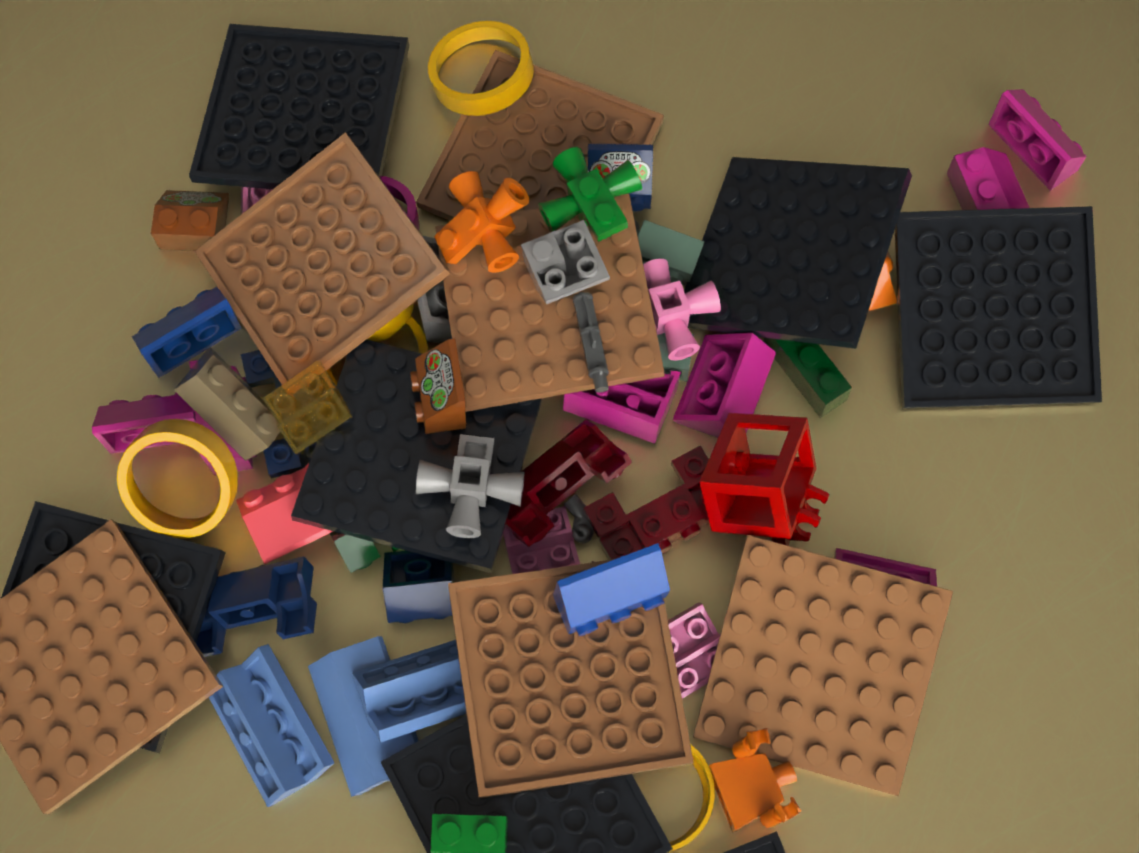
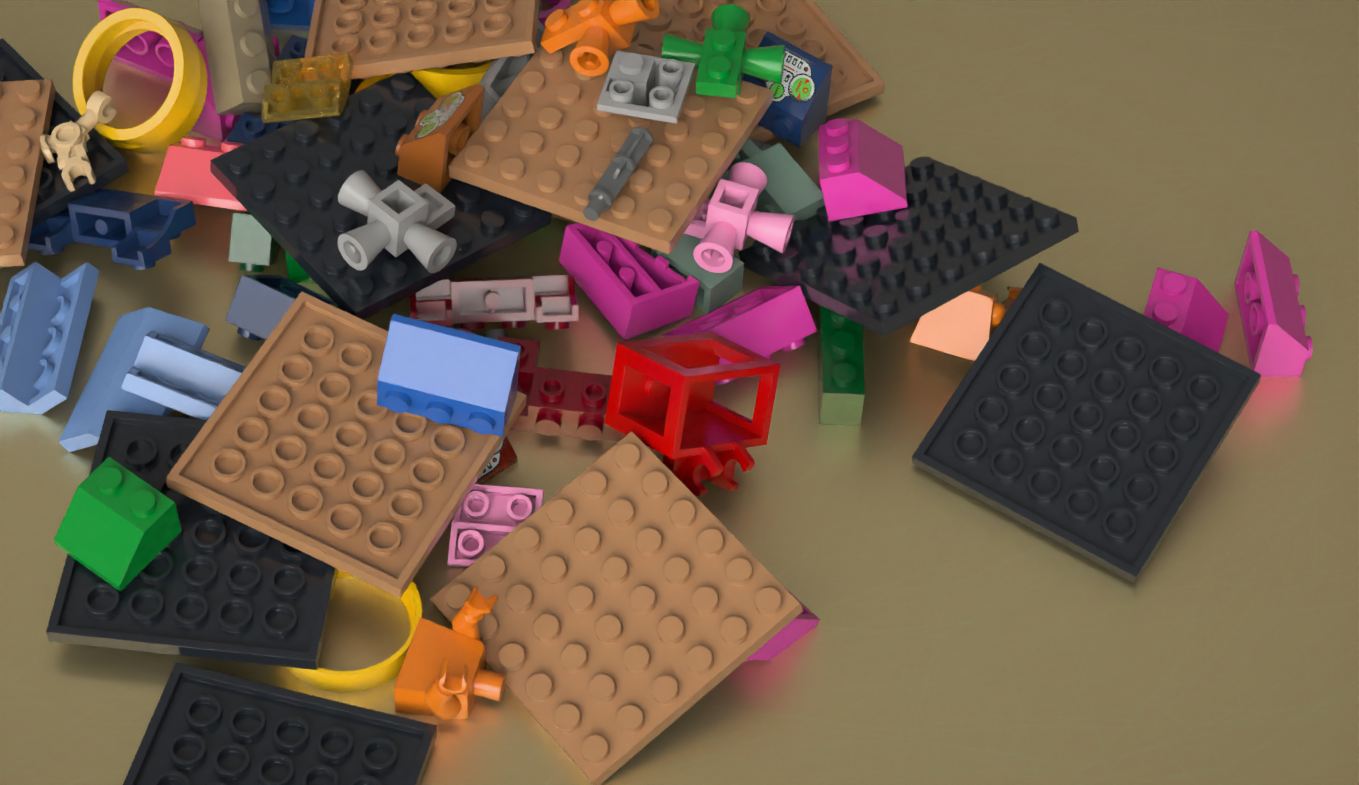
camera: 30 degrees right, 20 degrees down
none -> tan piece [40,90,117,192]
none -> dark pink slope [818,118,908,221]

